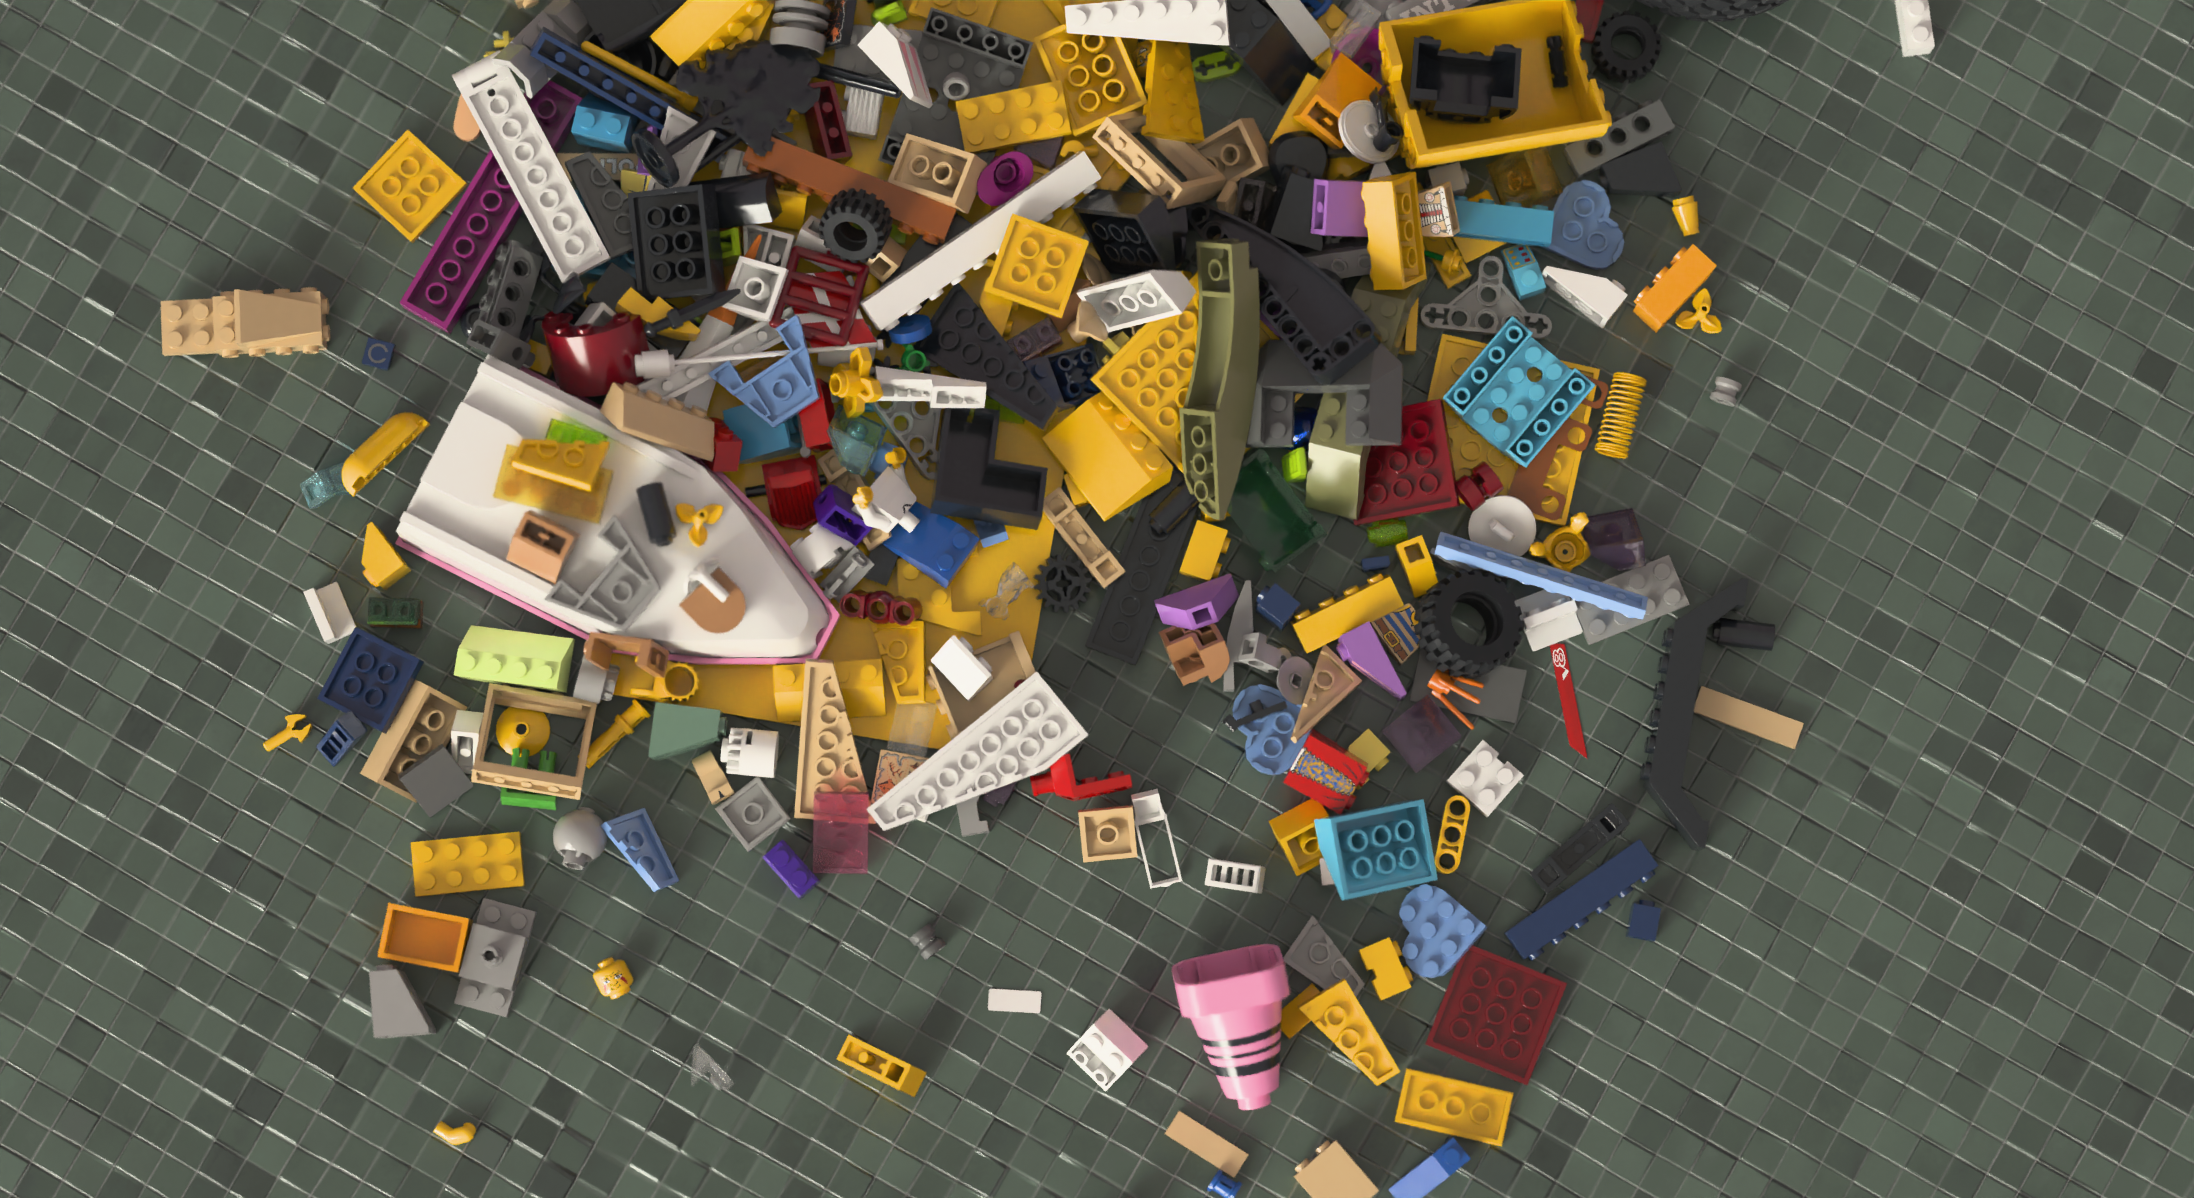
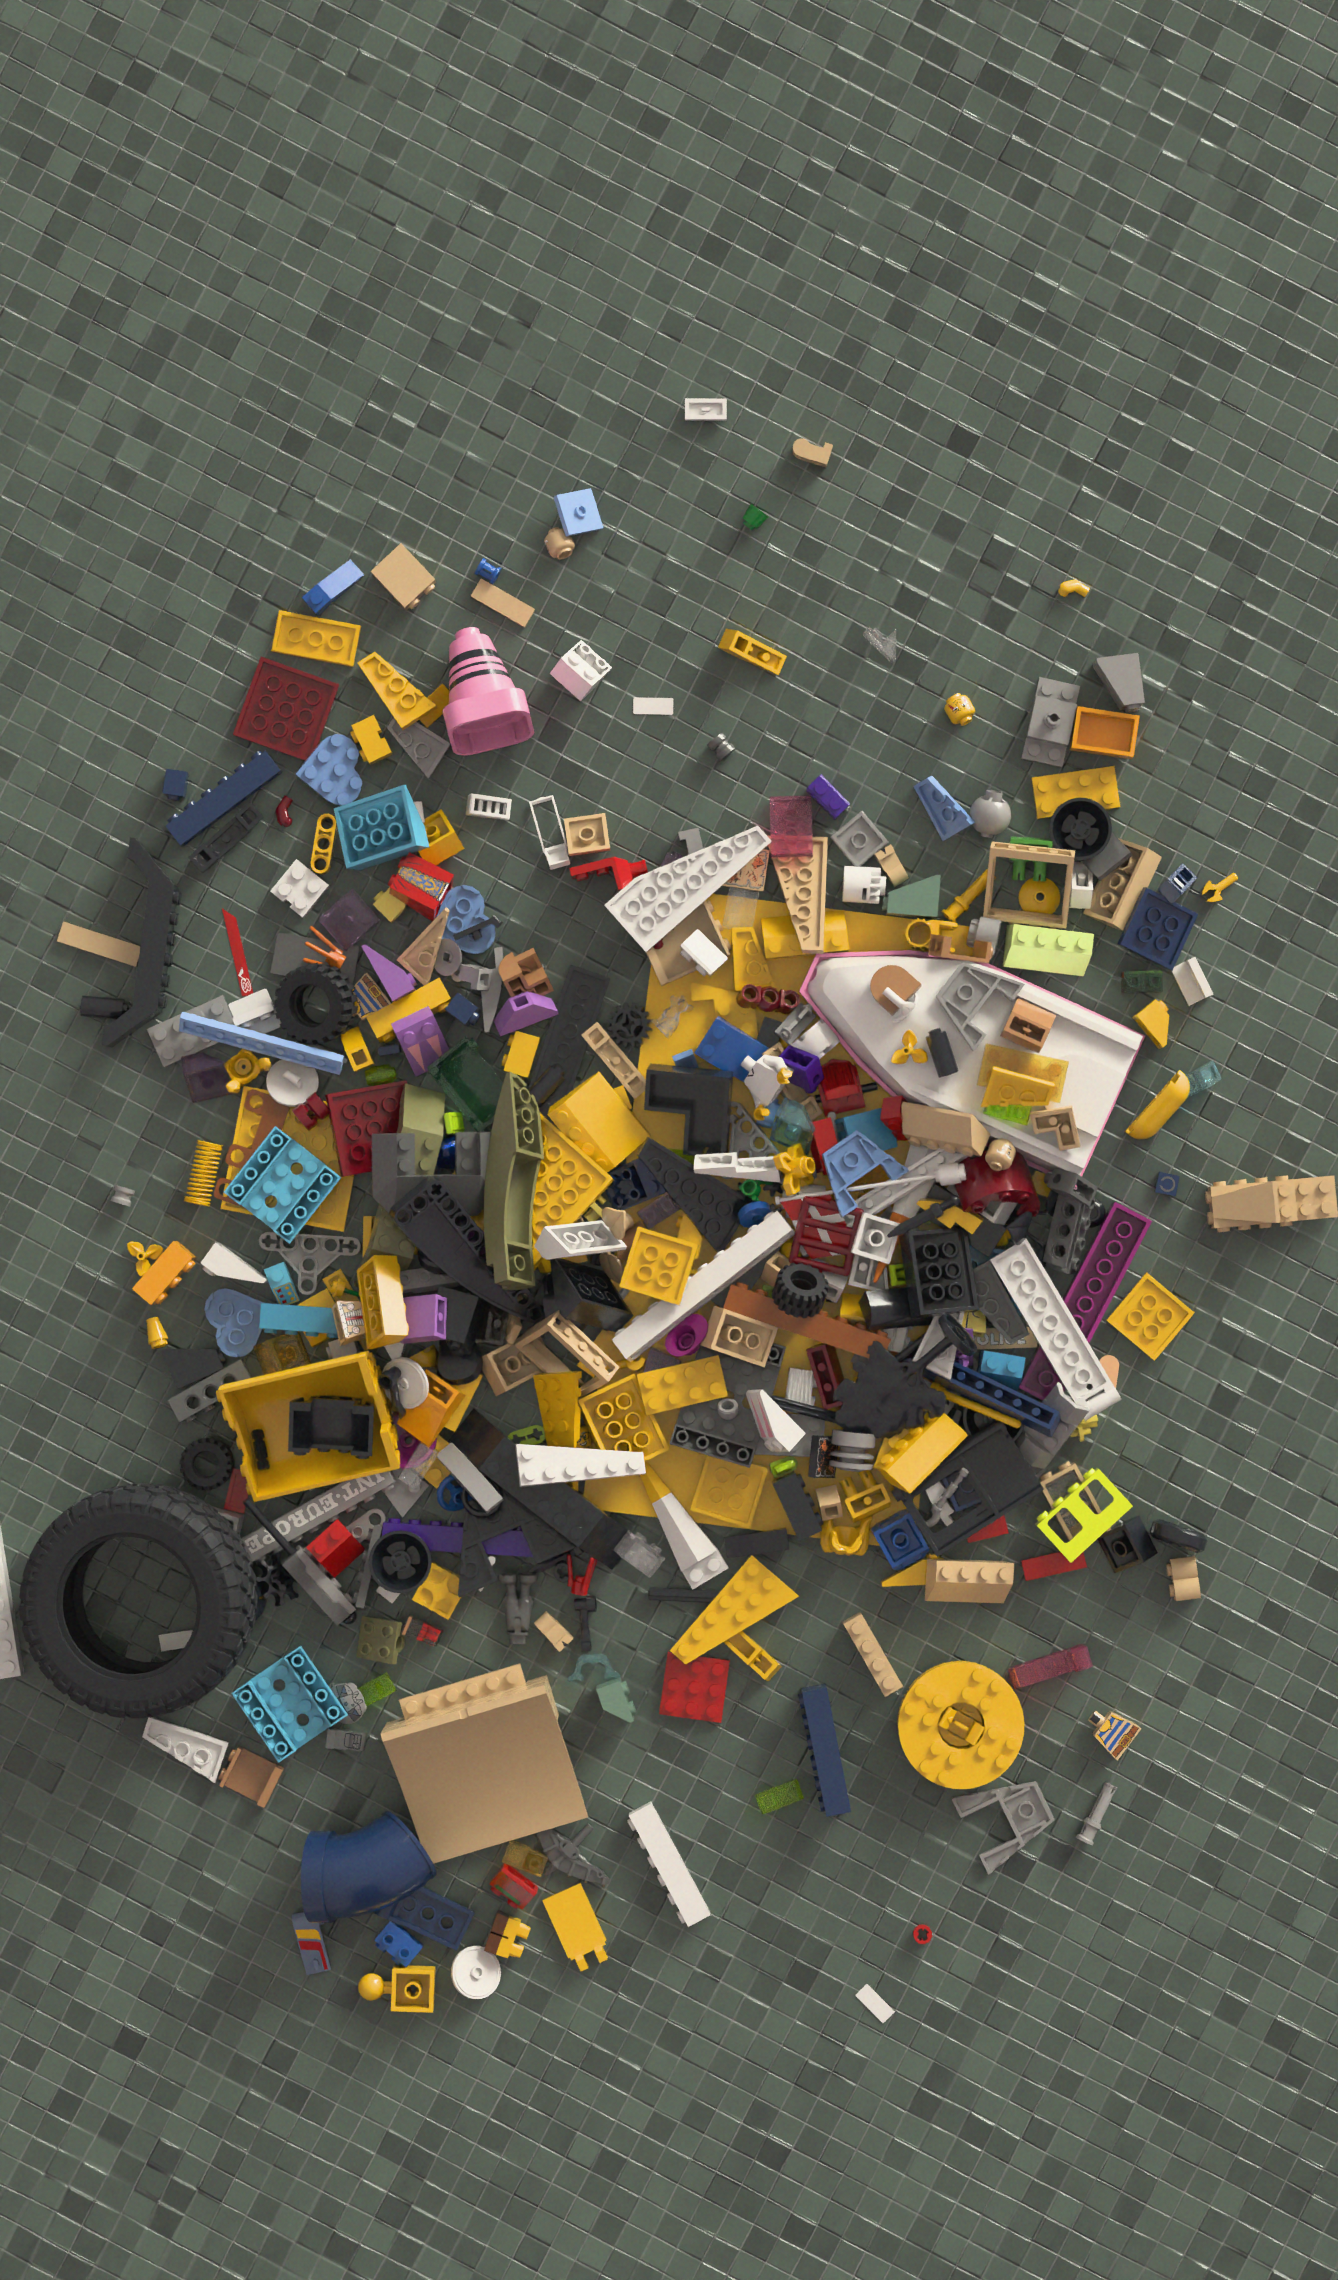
camera: 175 degrees right, 5 degrees up
none -> dark red arm [275,795,293,827]
none -> medium lavender slope [391,1006,453,1076]
none -> tan head [985,1138,1016,1171]
none -> tan brick [1030,1105,1081,1151]
none -> black piece [1049,798,1112,860]

